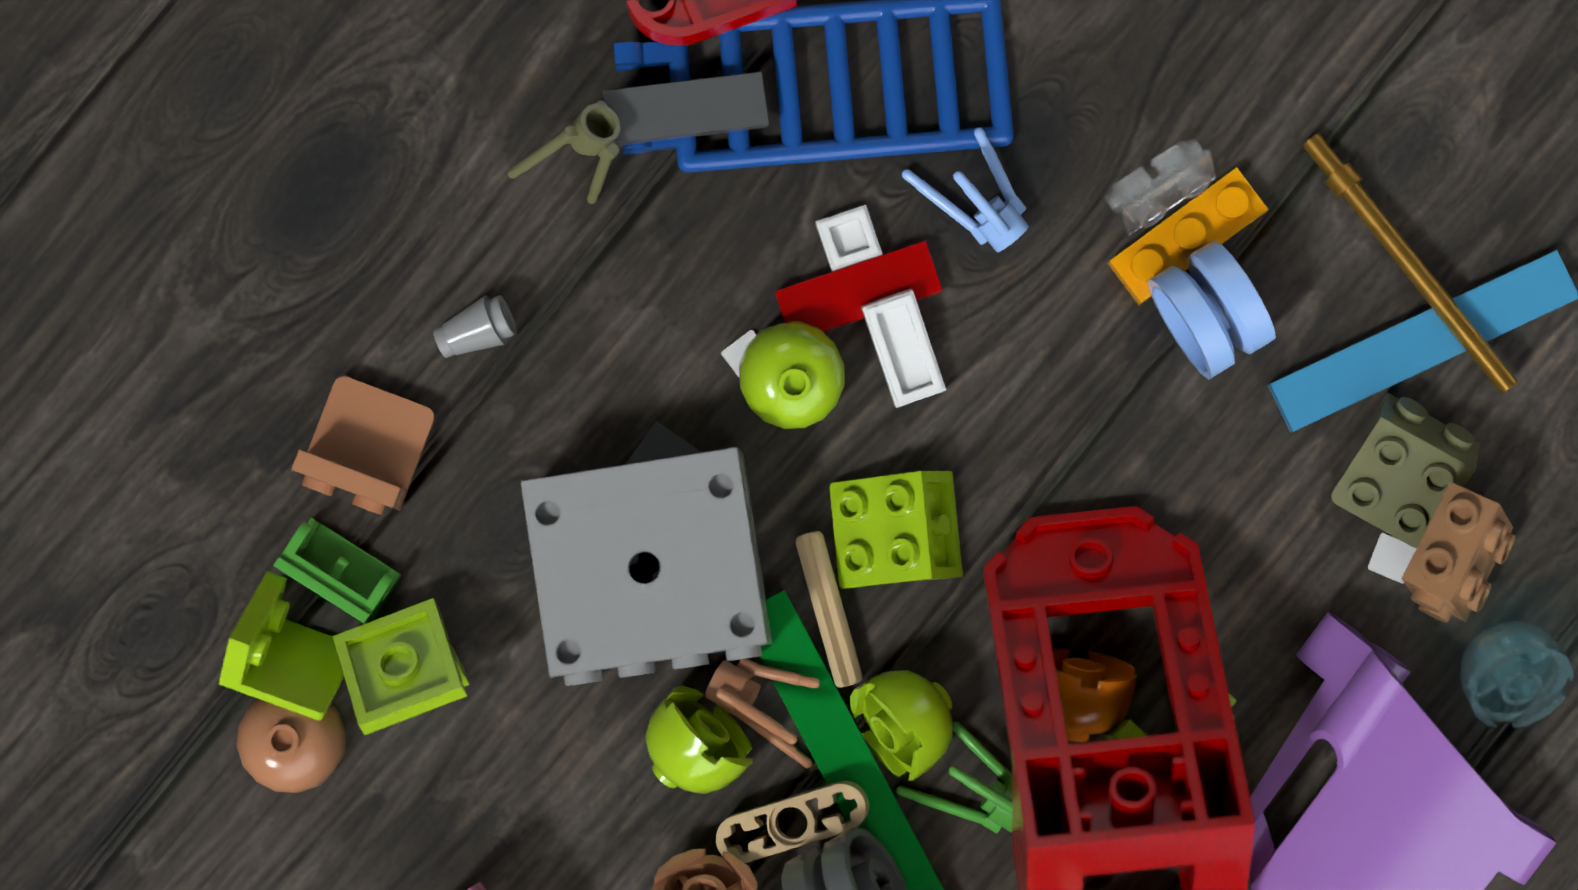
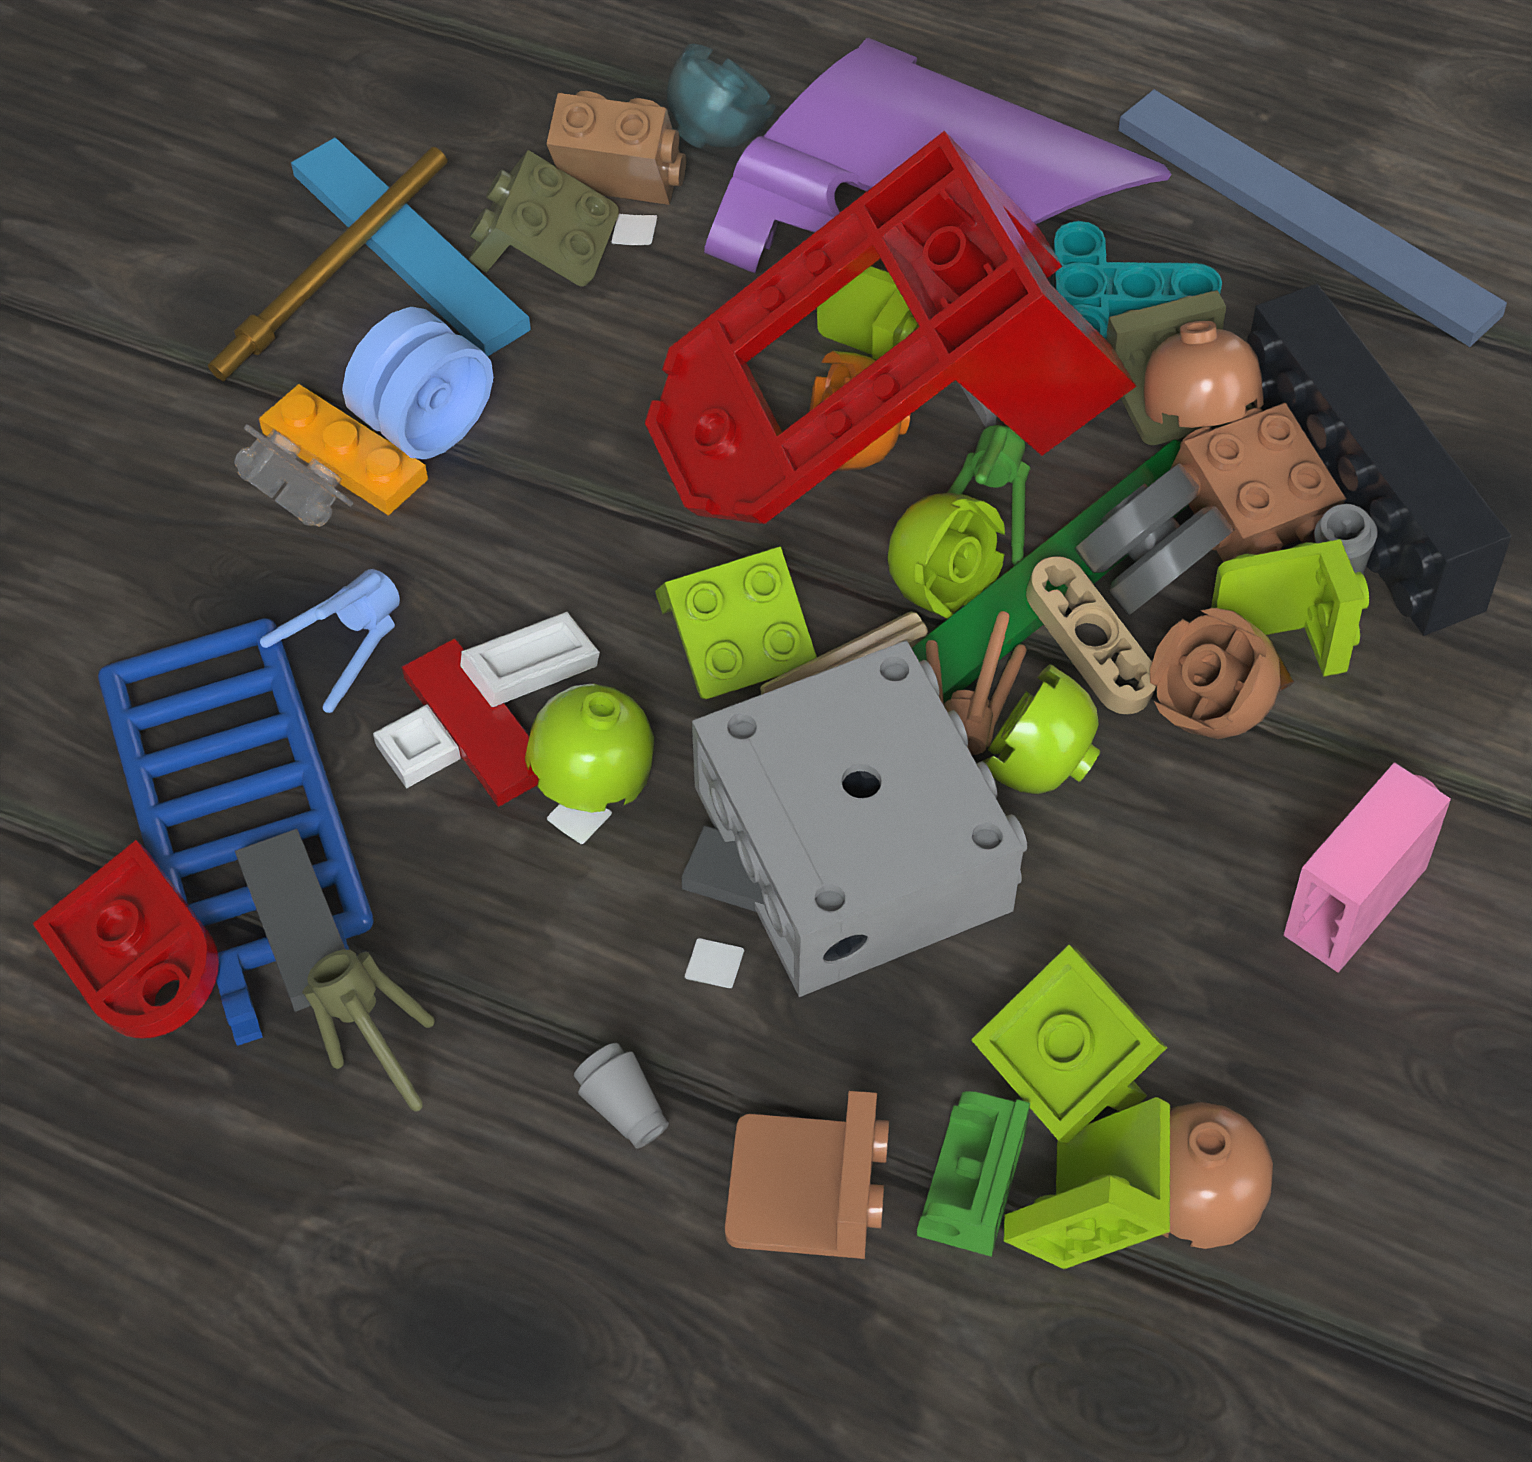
camera: 100 degrees left, 30 degrees down
none -> white sticker [685,938,744,988]

